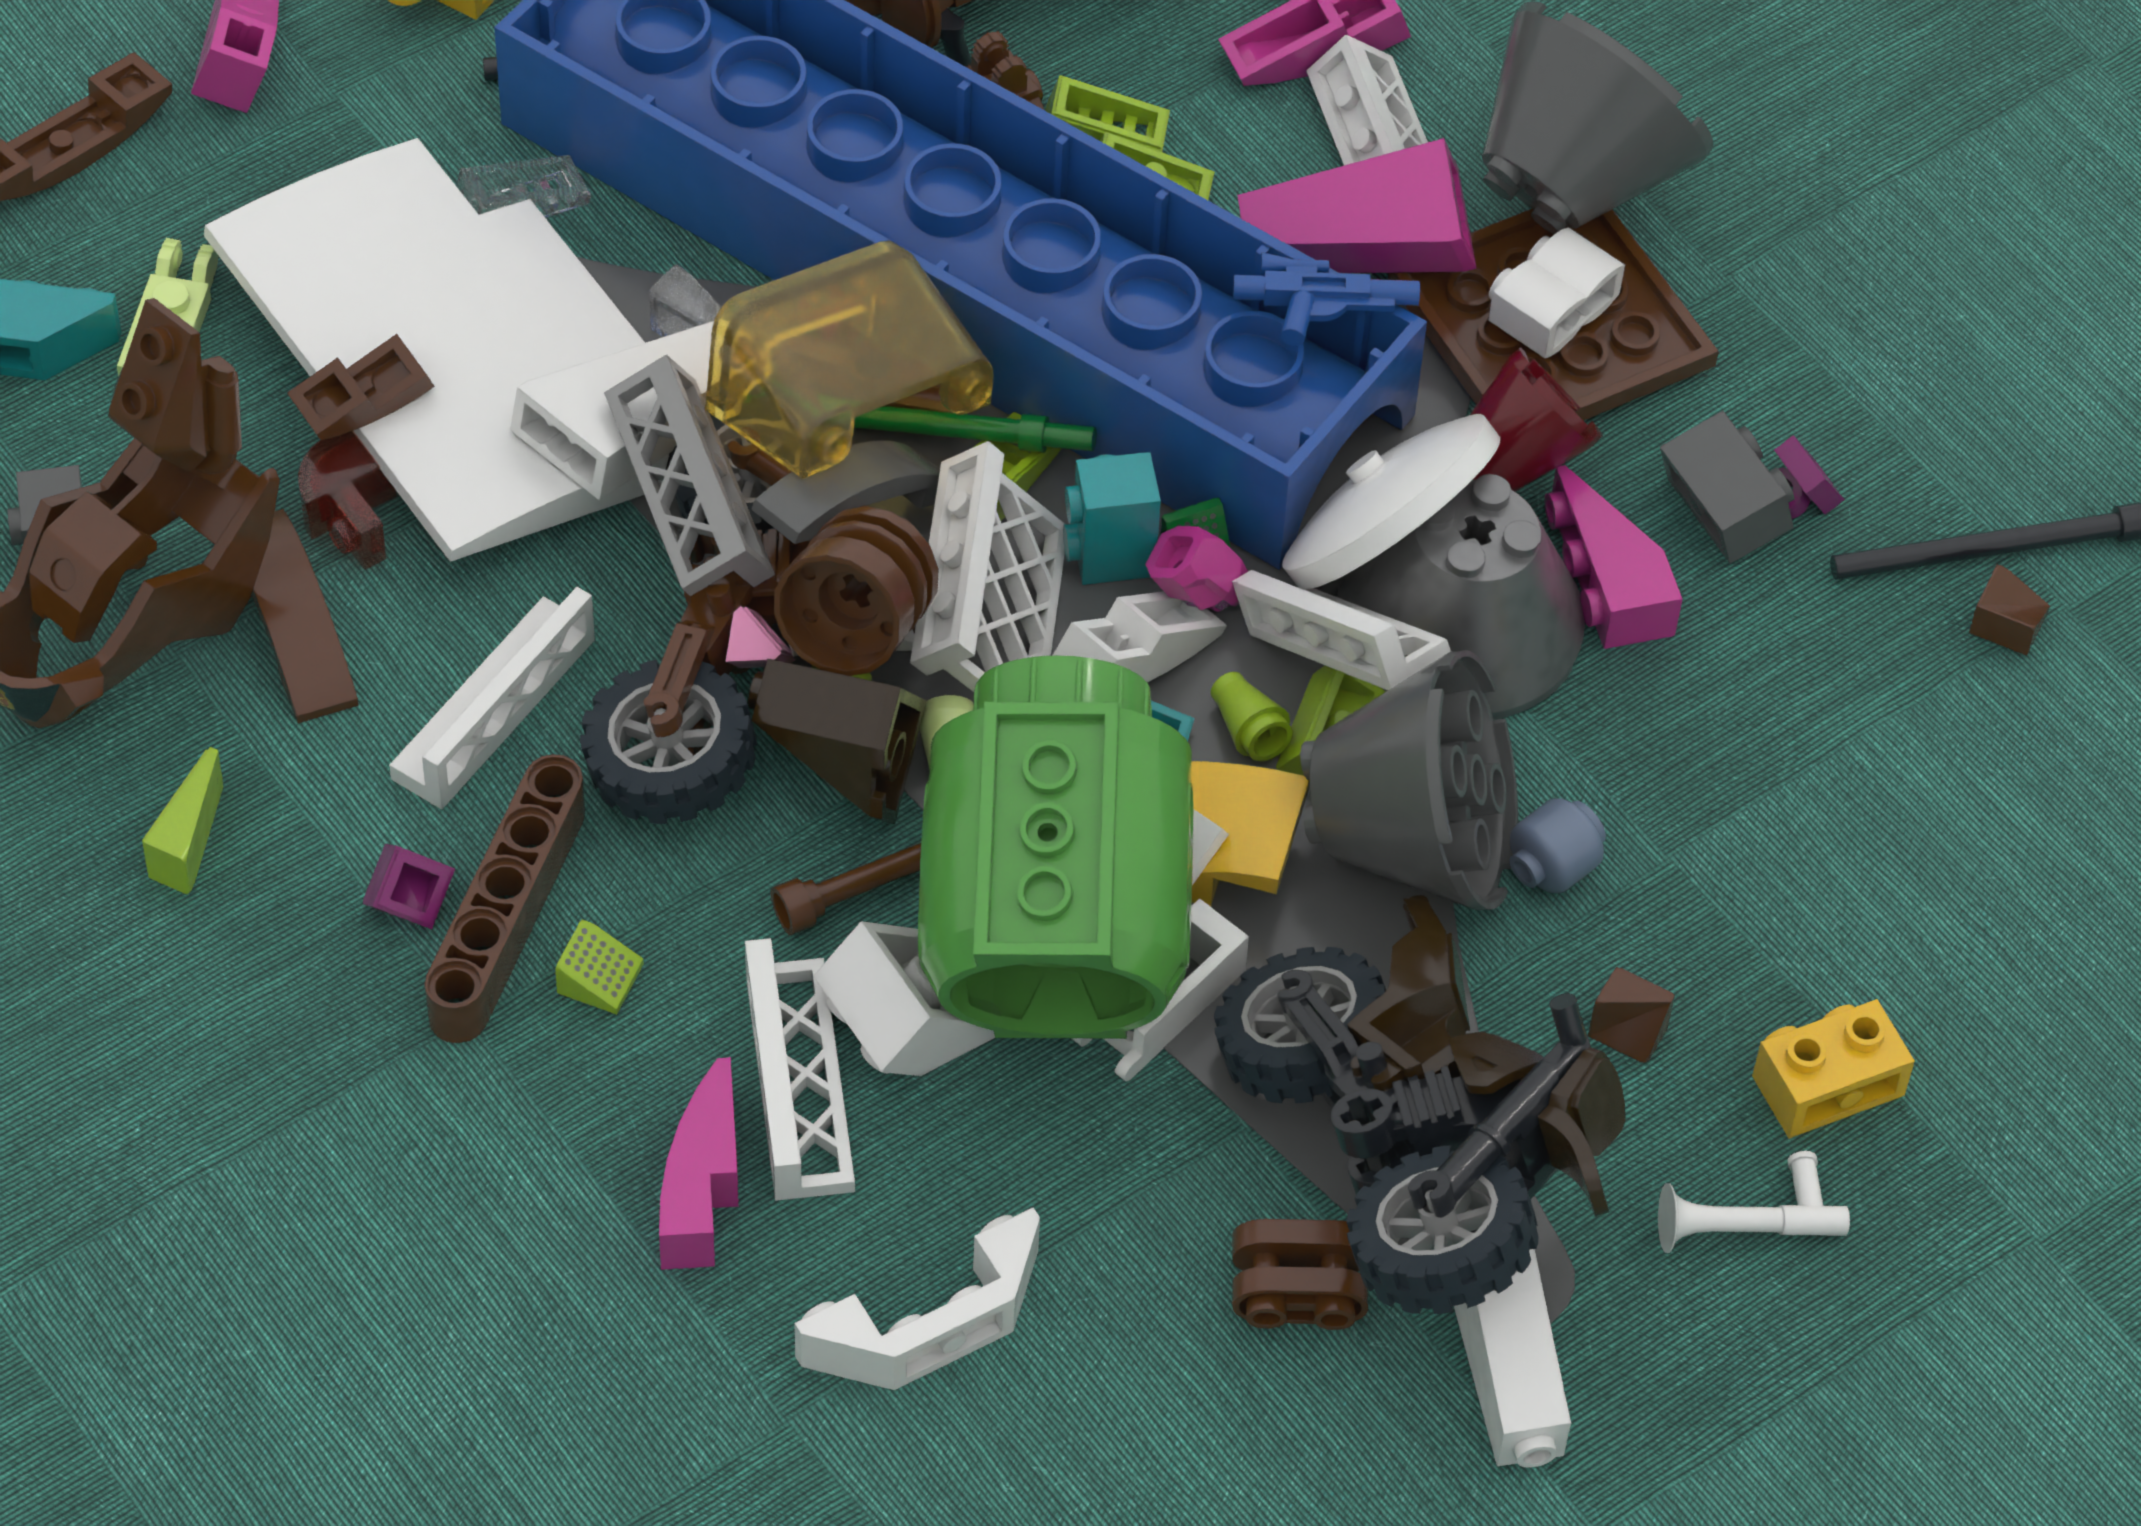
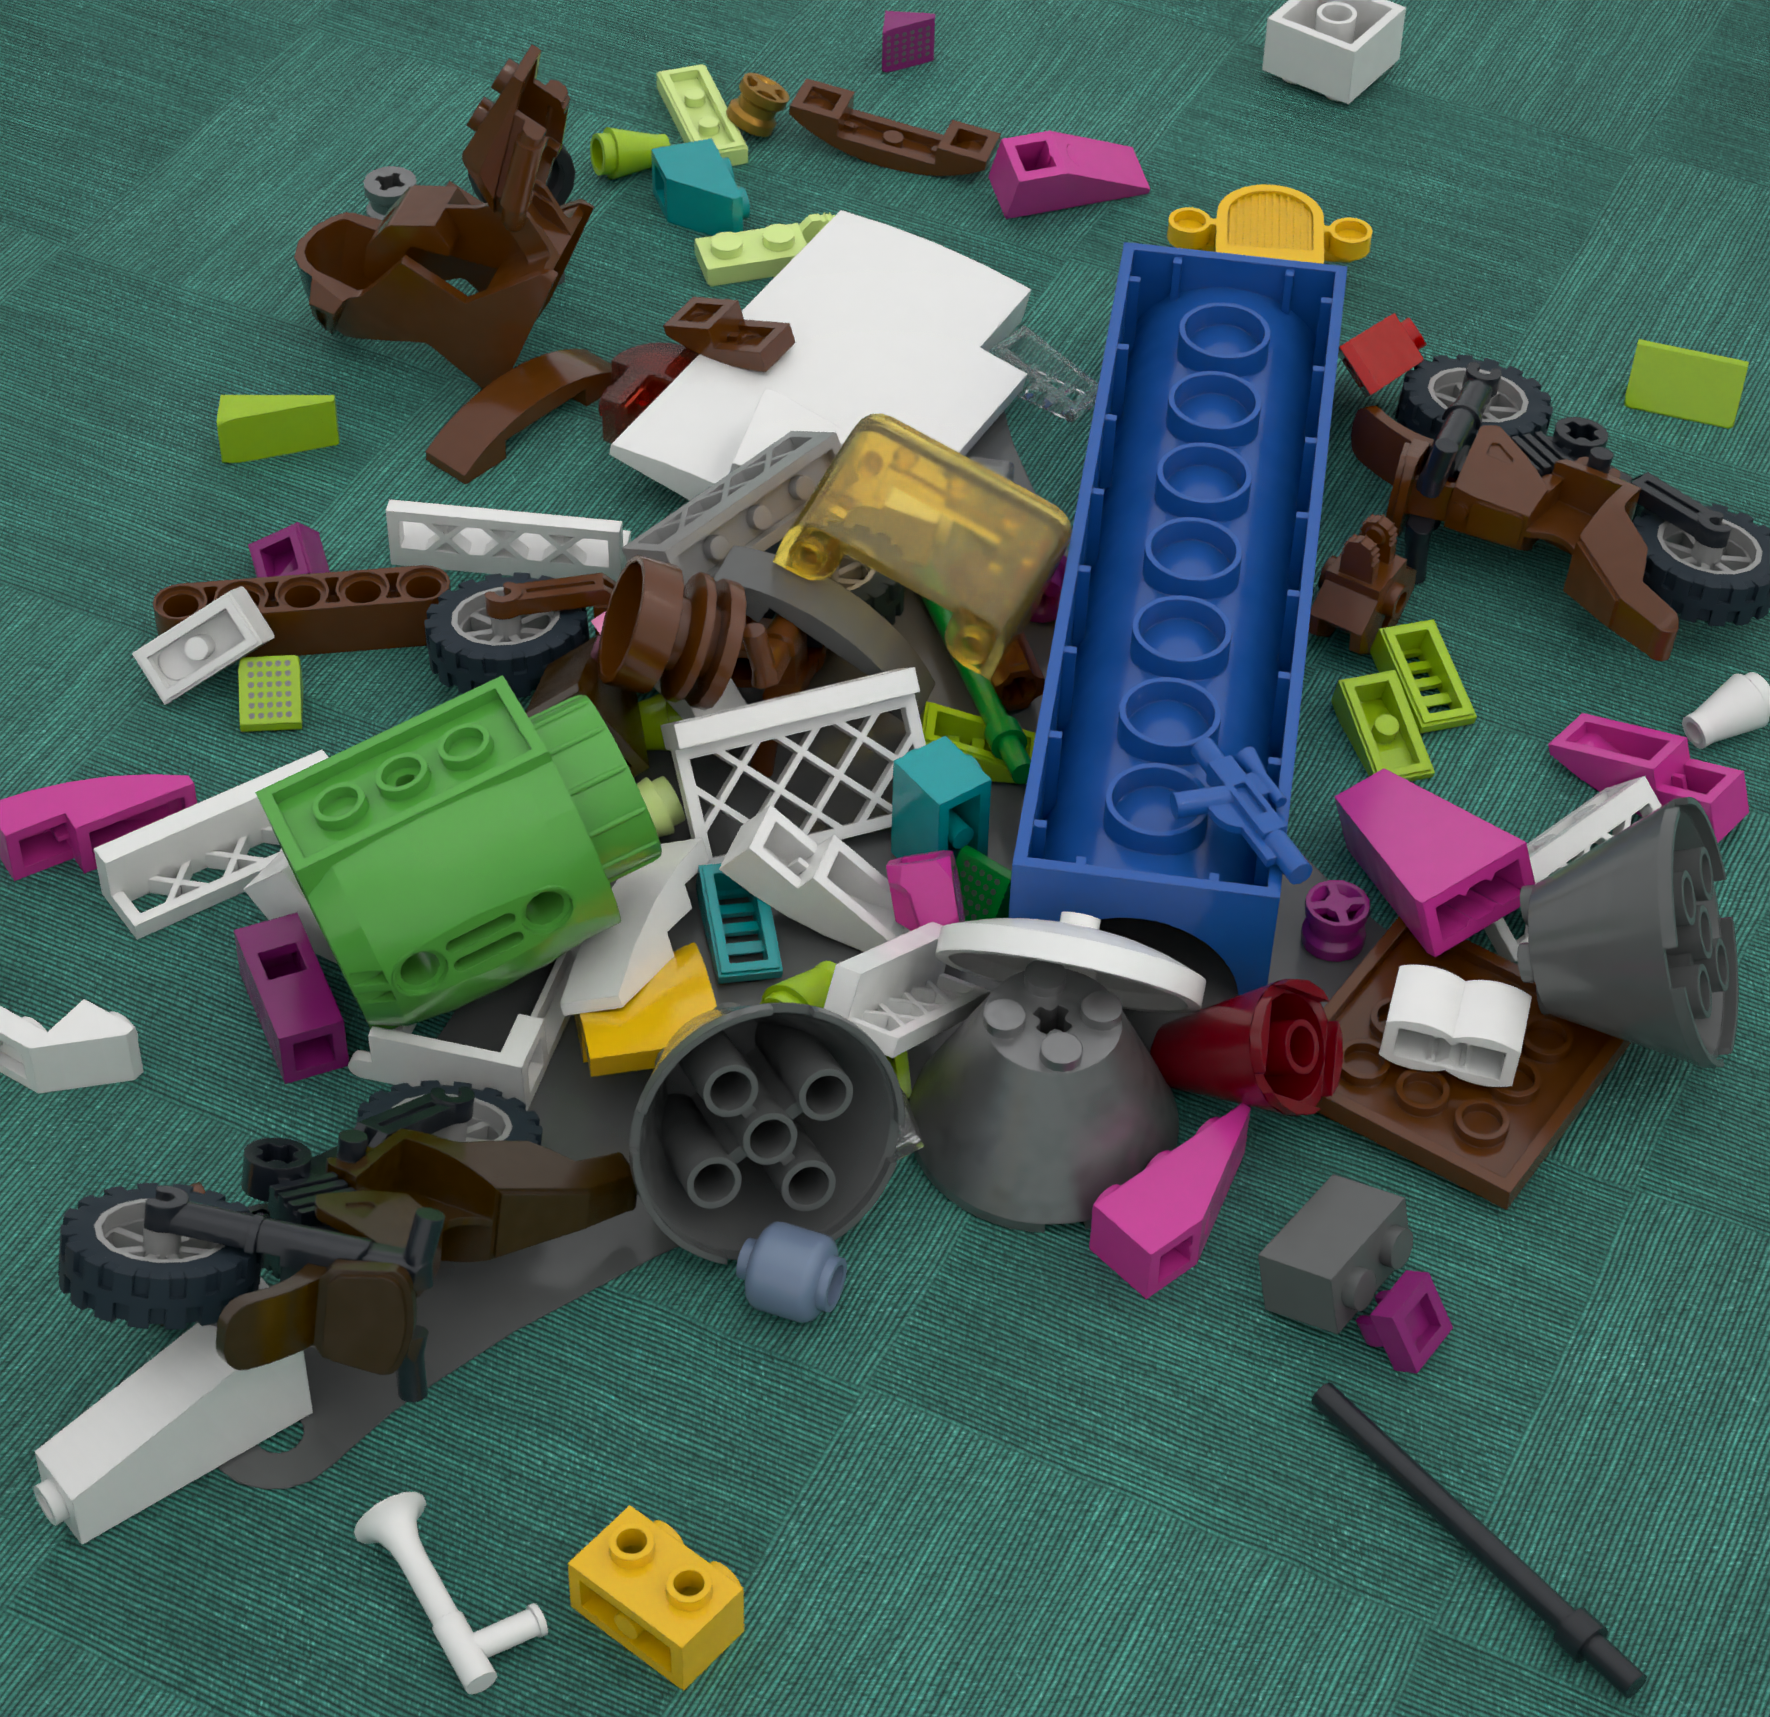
camera: 65 degrees right, 10 degrees down
reddish brown slope [1588,967,1675,1063] -> none
reddish brown slope [1969,564,2050,656] -> none
none -> white slope [132,586,274,705]
none -> magenta brick [234,913,349,1084]

